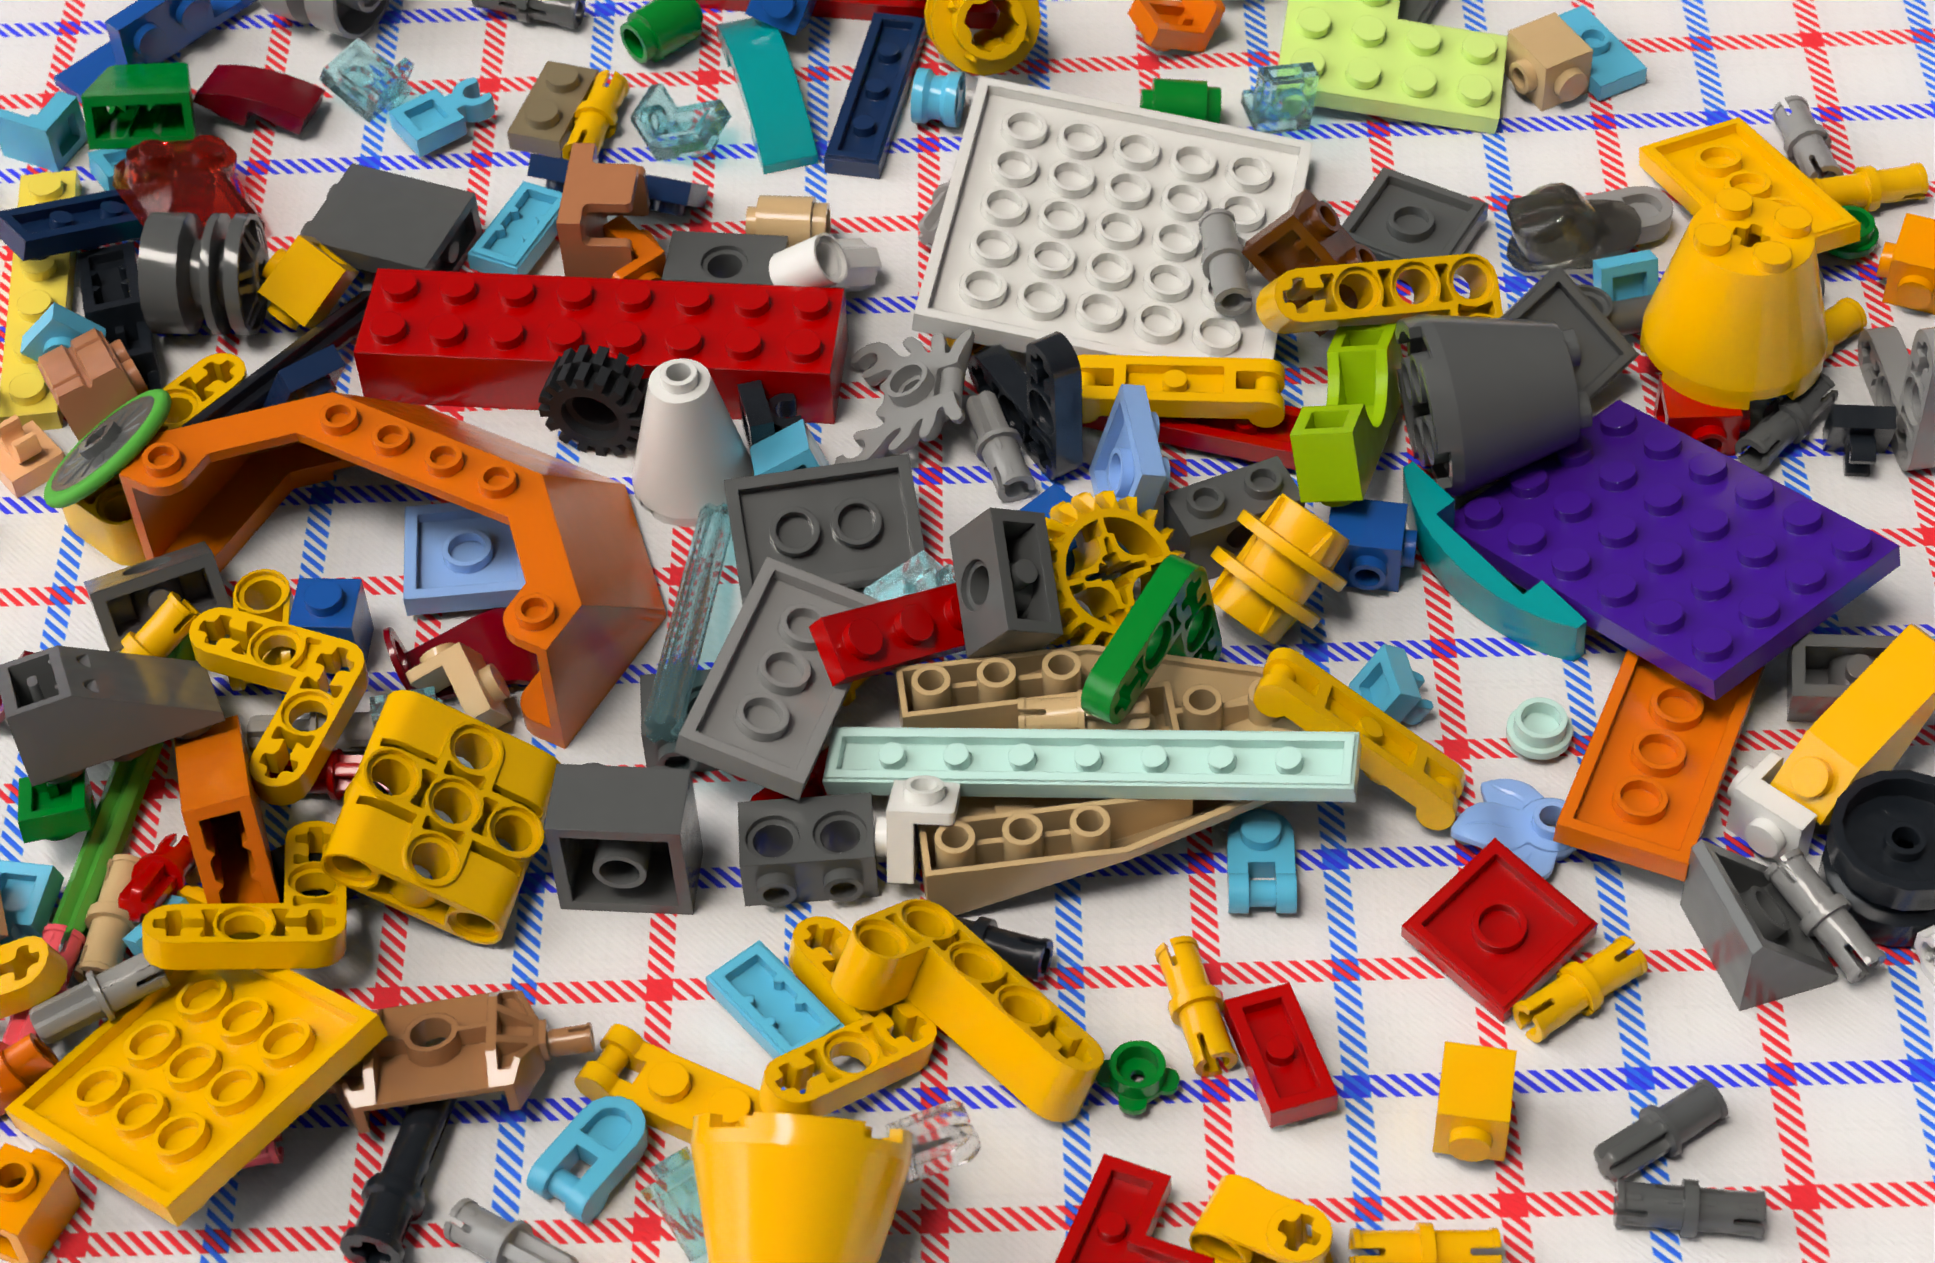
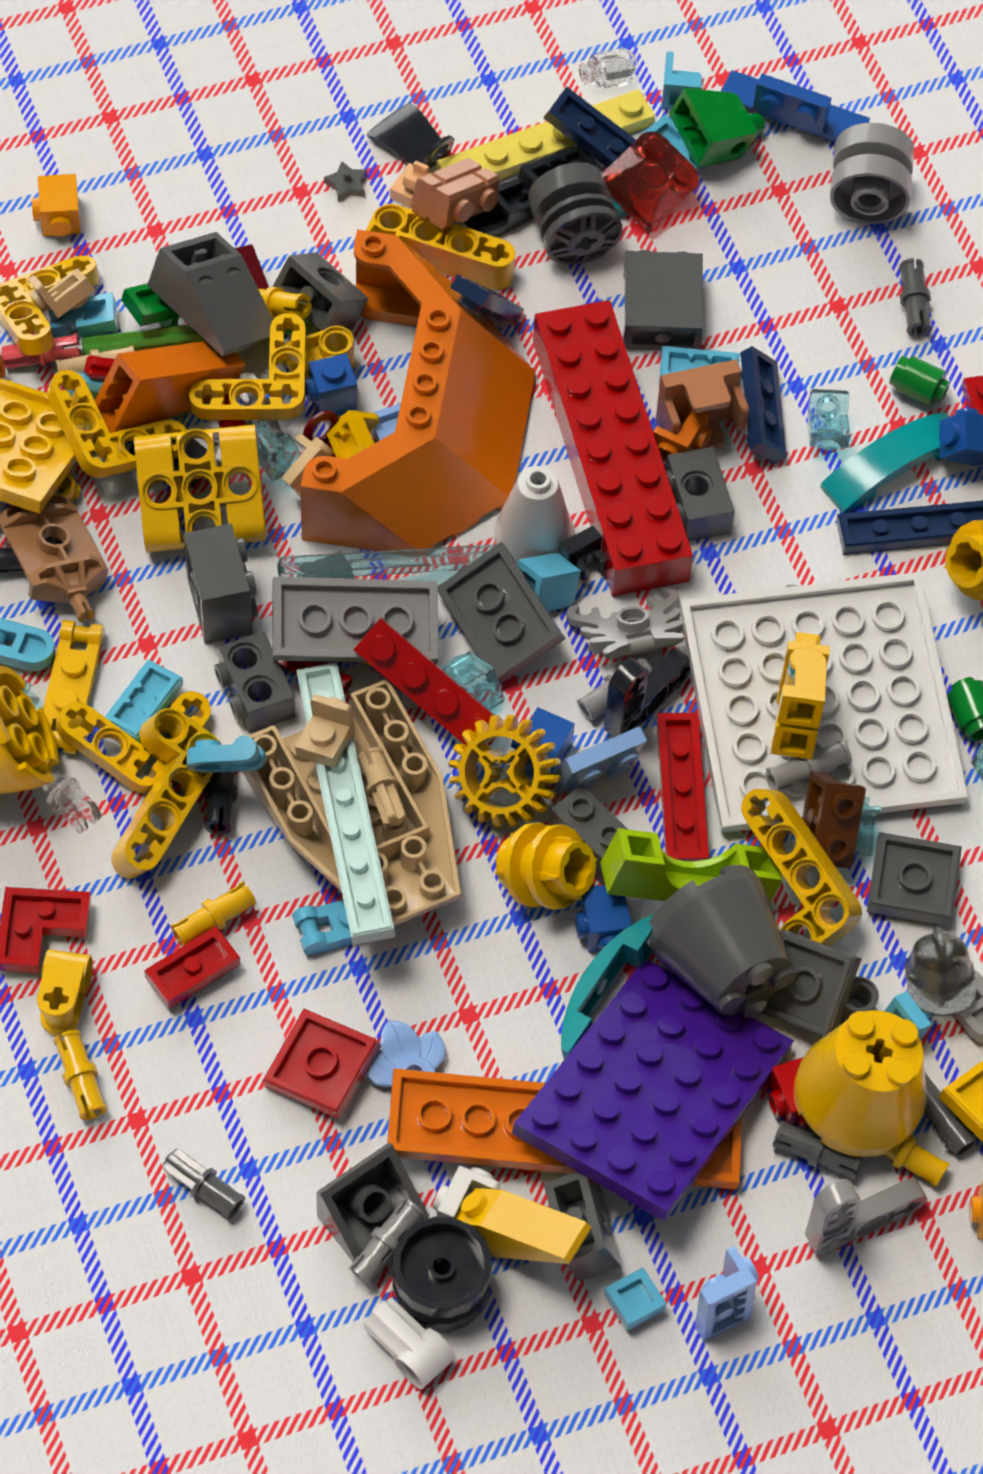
camera: 65 degrees right, 10 degrees up
medium azure plate [20,302,106,362] -> none
light grey axle [29,952,171,1044] -> none
wheel [44,389,172,508] -> none
black axle [181,290,371,427] -> none
dark red slope [193,65,325,135] -> none
yellow brick [258,235,359,330] -> none
clear light blue bracket [319,37,415,123] -> none
medium azure plate [388,77,496,157] -> none
dark tan plate [507,61,599,158] -> none
black tyre [538,345,649,456] -> none
yellow pin [562,70,630,160] -> none
tan brick [746,195,831,247] -> none
white piece [769,232,882,292] -> none
white bracket [875,775,960,884] -> none
medium azure wheel [910,67,966,128] -> none
dark grey brick [949,507,1063,658] -> none
yellow plate [1077,354,1285,428] -> none
green beam [1081,554,1222,725] -> none
green plate [1096,1040,1179,1115] -> none
yellow plate [1253,647,1466,831] -> none
medium azure tile [1349,644,1434,725] -> none
yellow brick [1432,1041,1517,1162] -> none
light aqua plate [1506,697,1573,760] -> none
yellow pin [1512,935,1648,1043] -> none
dark grey pin [1613,1179,1766,1239] -> none
black tile [1823,404,1896,477] -> none
none -> medium azure plate [187,736,267,773]
none -> tan bracket [295,694,356,768]
none -> yellow bracket [327,410,380,459]
none -> yellow hips [770,632,830,759]

